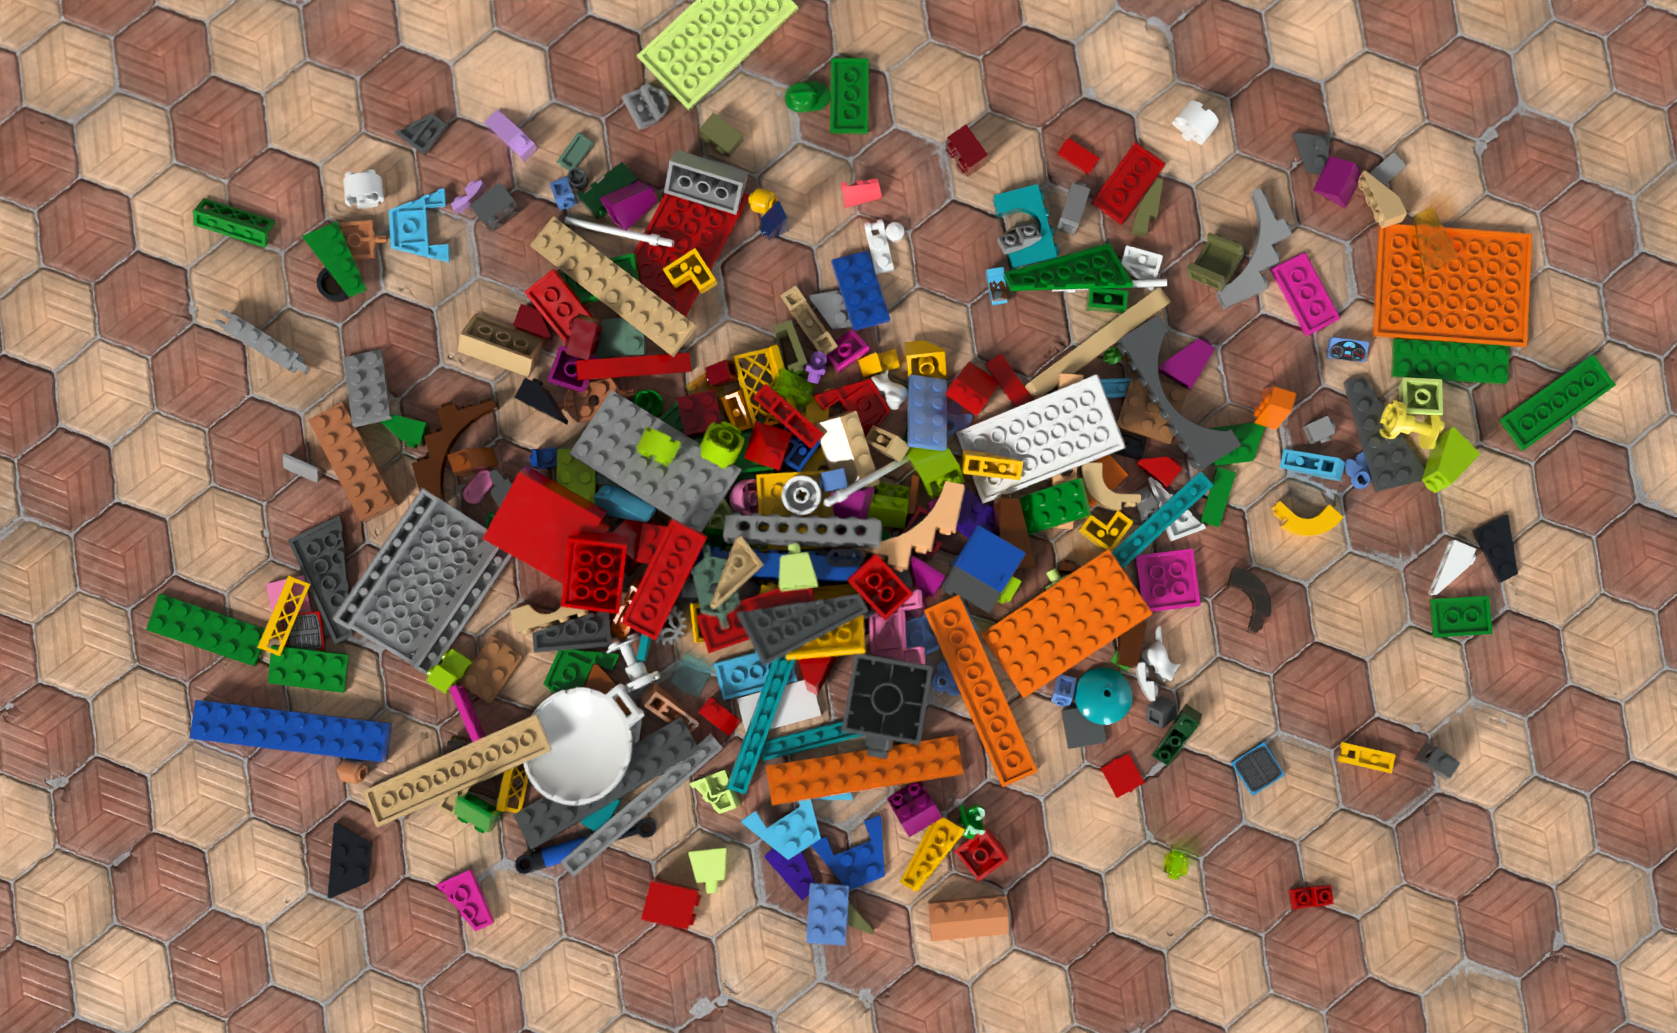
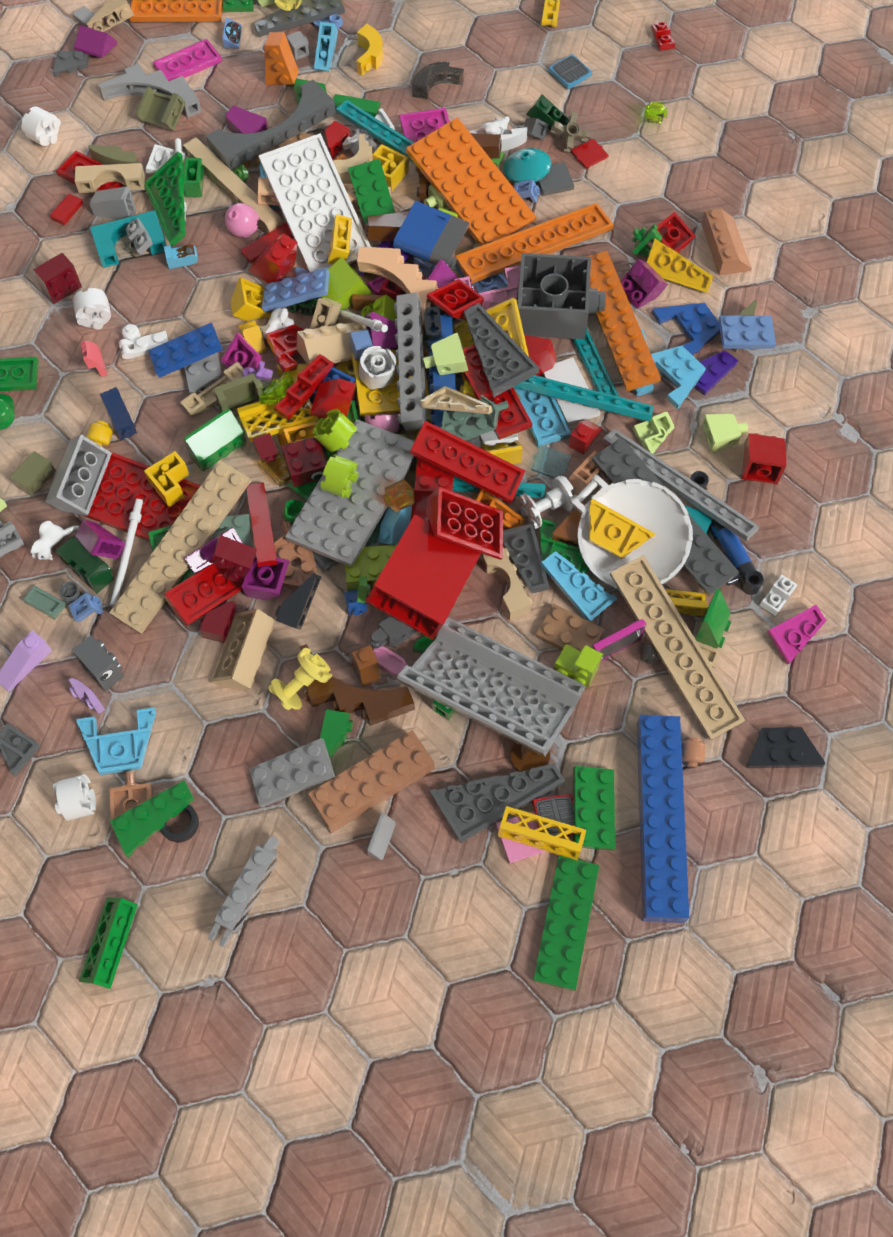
camera: 100 degrees left, 20 degrees down
none -> white animal [30,520,79,560]
none -> white brick [73,288,111,330]
none -> tan arch [75,163,145,193]
none -> slope [184,408,246,471]
none -> tile [184,527,242,574]
none -> bright pink cylinder [225,203,259,238]
none -> light yellow piece [268,648,332,710]
none -> bright green plate [357,576,370,603]
none -> clear orange brick [384,479,415,512]
none -> medium azure wing [540,551,617,621]
none -> dark tan pin [550,111,591,153]
none -> yellow wing [589,498,655,559]
none -> white slope [759,575,797,616]

